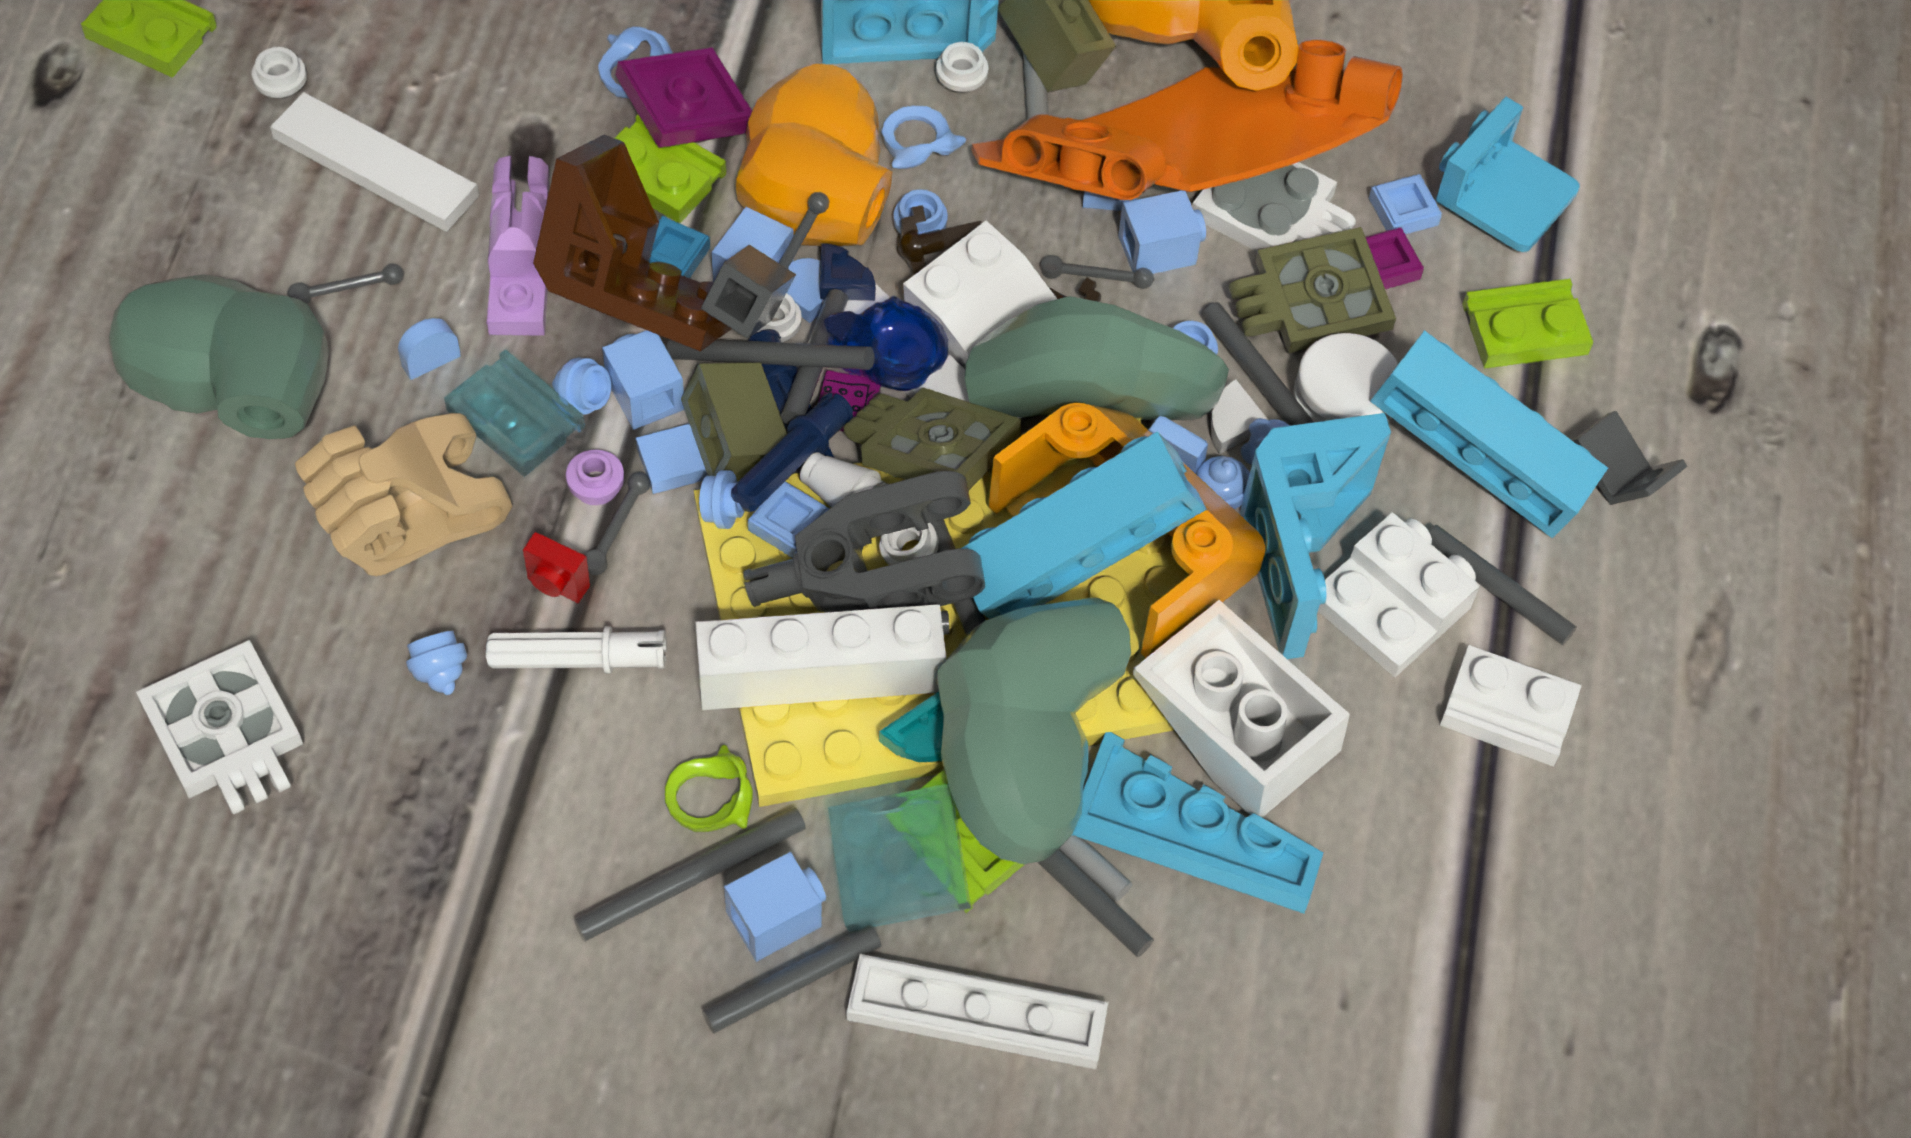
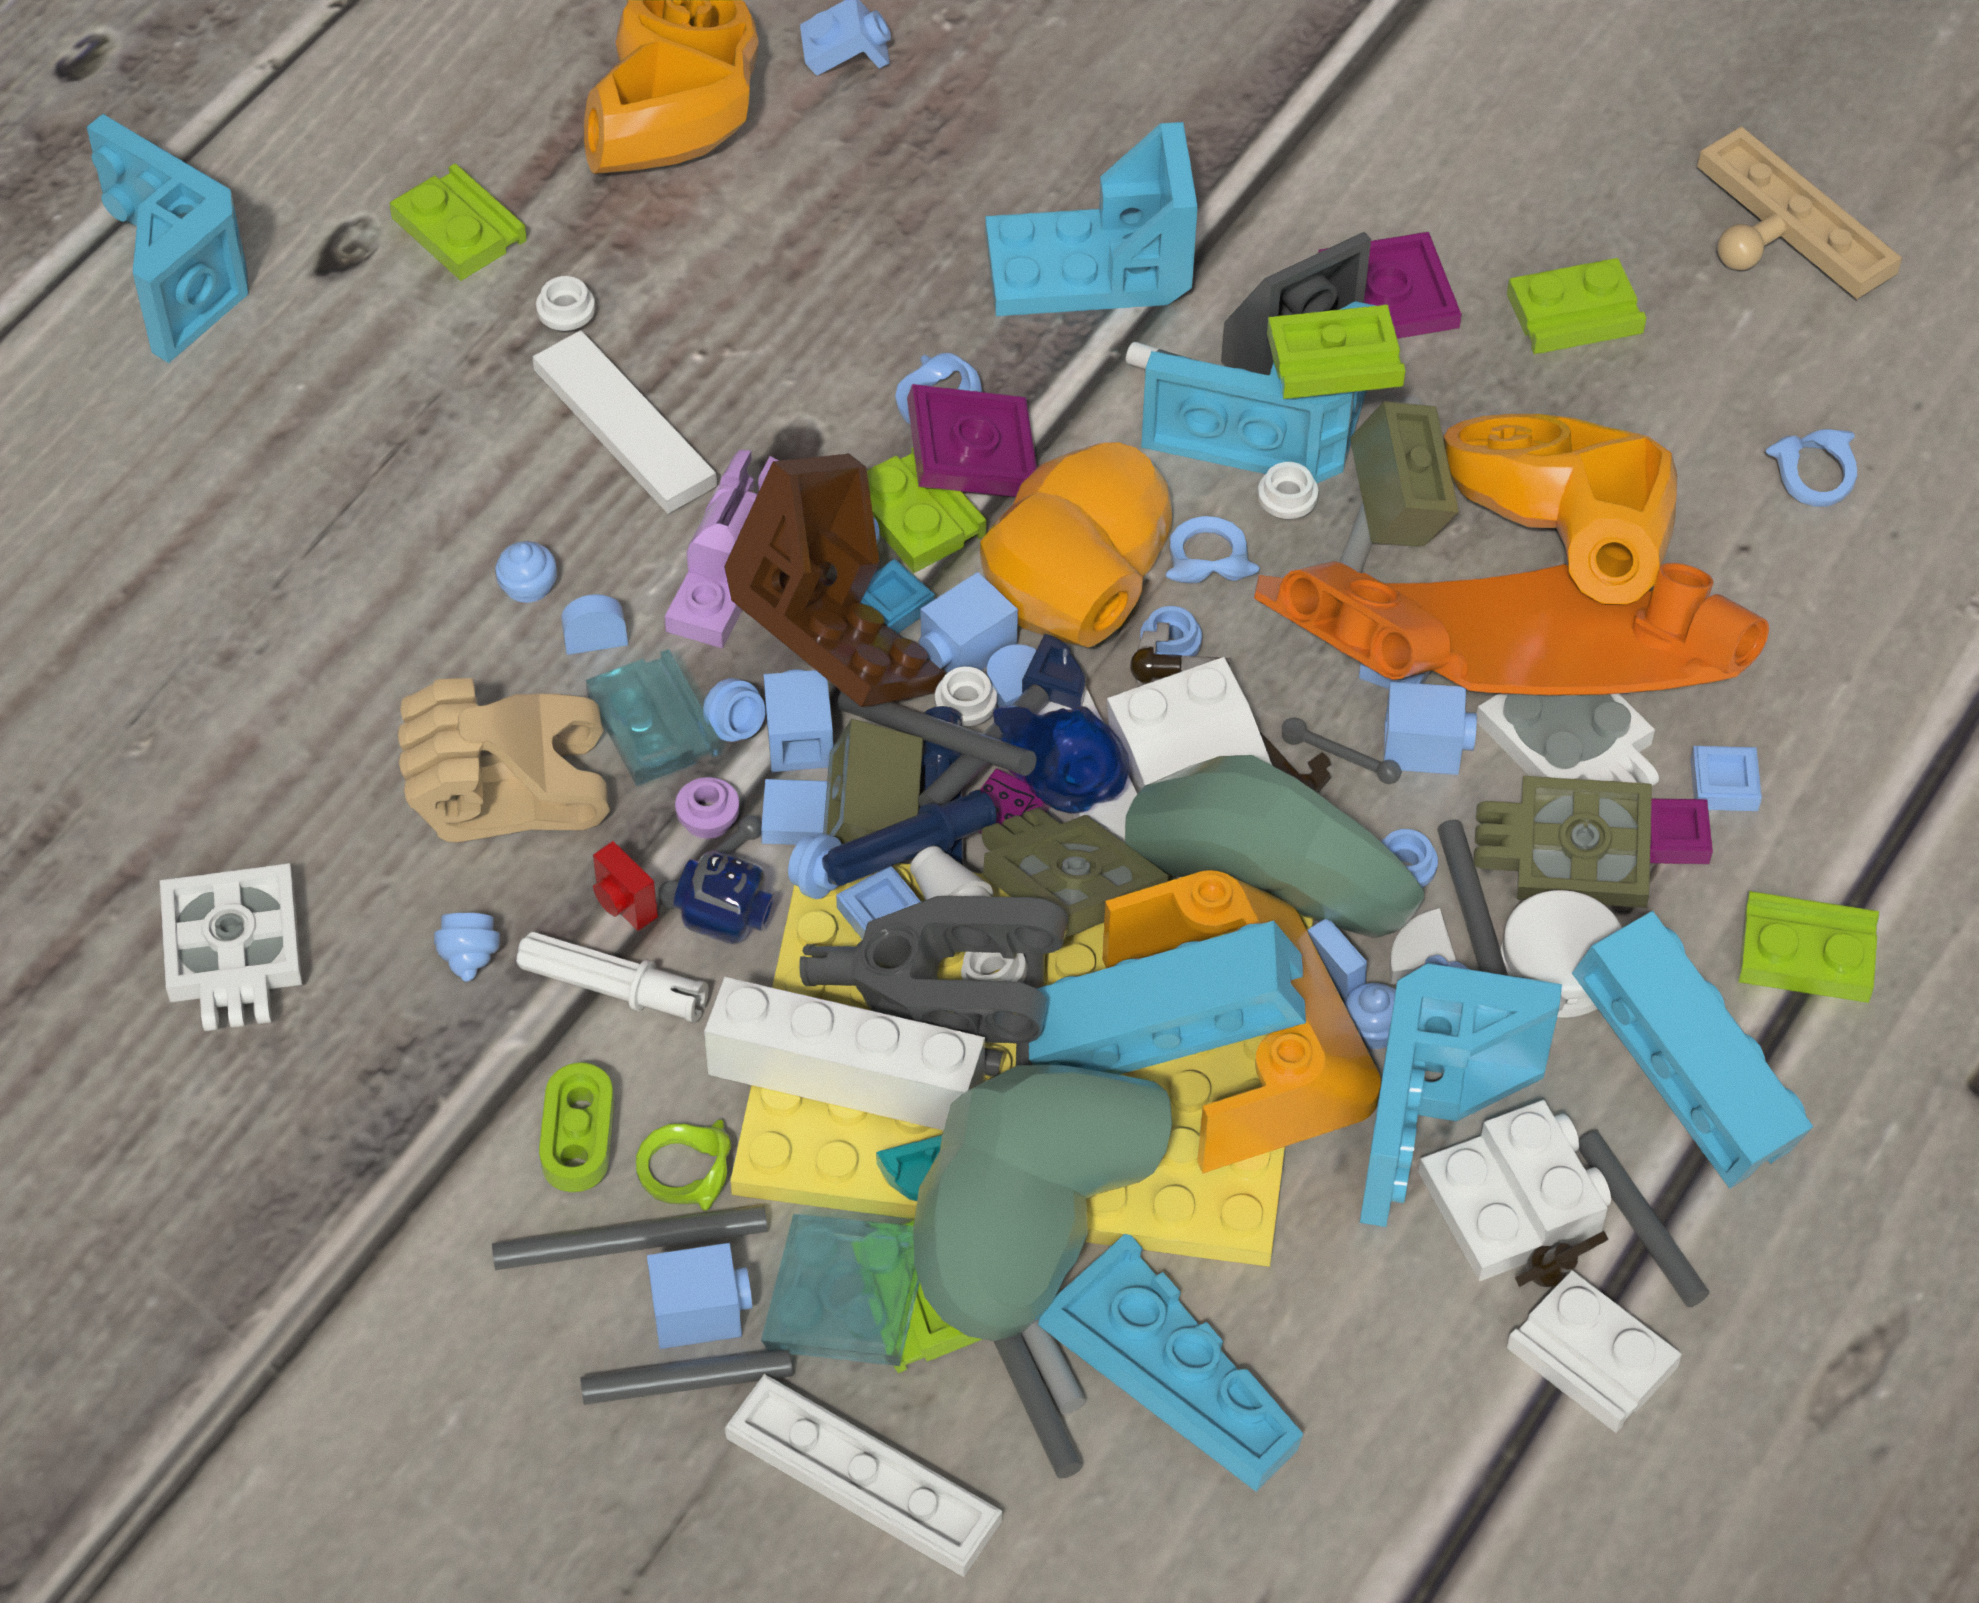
camera: 25 degrees right, 5 degrees down
sand green piece [109,274,329,439] -> none
dark grey hinge [287,263,404,304] -> none
dark grey brick [701,245,796,339] -> none
dark grey hinge [779,192,830,269] -> none
white slope [1133,600,1350,818] -> none
medium azure bracket [1436,96,1580,252] -> none
dark grey bracket [1572,411,1688,505] -> none
none -> light blue plate [495,541,557,603]
none -> lime plate [539,1063,614,1192]
none -> clear blue head [673,850,775,944]
none -> dark brown piece [1515,1231,1609,1287]

